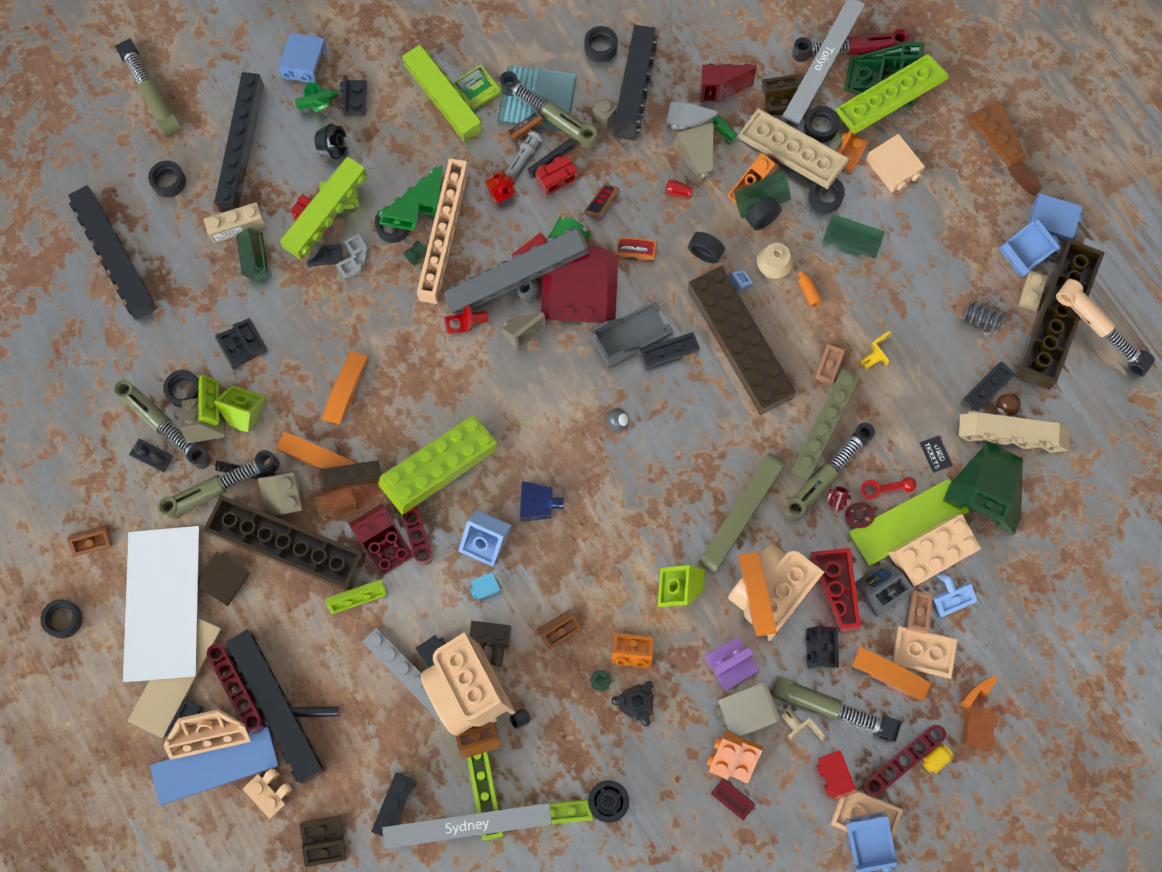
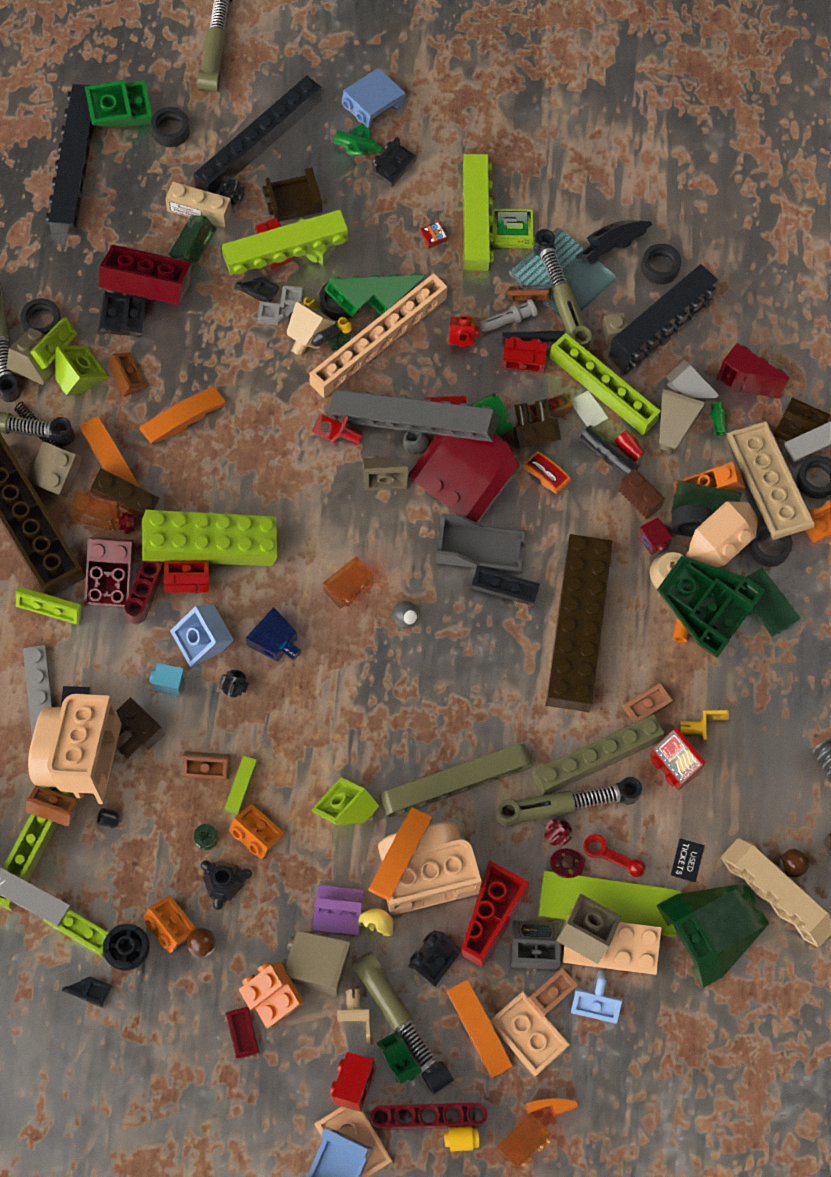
camera: 30 degrees right, 5 degrees down
black cone [314,123,348,160] -> none
black tyre [688,232,725,264] -> none
light blue slope [728,269,753,293] -> none
black plate [962,361,1015,411] -> none
none -> black tile [62,976,112,1008]
none -> green slope [85,80,152,127]
none -> dark red brick [99,244,192,305]
none -> dark orange slope [108,352,147,396]
none -> dark red plate [118,512,134,534]
none -> orange bracket [143,895,197,954]
none -> red brick [164,561,209,594]
none -> reddish brown piece [186,928,216,957]
none -> black gear [219,179,244,205]
none -> black gear [219,670,249,697]
none -> lime piece [225,756,257,815]
none -> dark brown panel [262,167,322,221]
none -> tan torso [287,297,353,356]
none -> clear orange piece [323,556,374,609]
none -> light yellow hair [358,908,393,936]
none -> dark green brick [376,1031,421,1084]
none -> tile [420,221,448,248]
none -> dark brown brick [513,398,561,448]
none -> lime brick [550,333,661,436]
none -> dark tan slope [556,894,622,964]
none -> white sticker [570,391,608,427]
none -> black slope [576,220,652,265]
none -> black axle [579,425,639,477]
none -> copper brick [618,469,665,519]
none -> dark red brick [637,517,672,556]
none -> slope [650,728,706,790]
none -> dark green wedge [657,556,766,658]
none -> light nougat wedge [686,501,758,568]

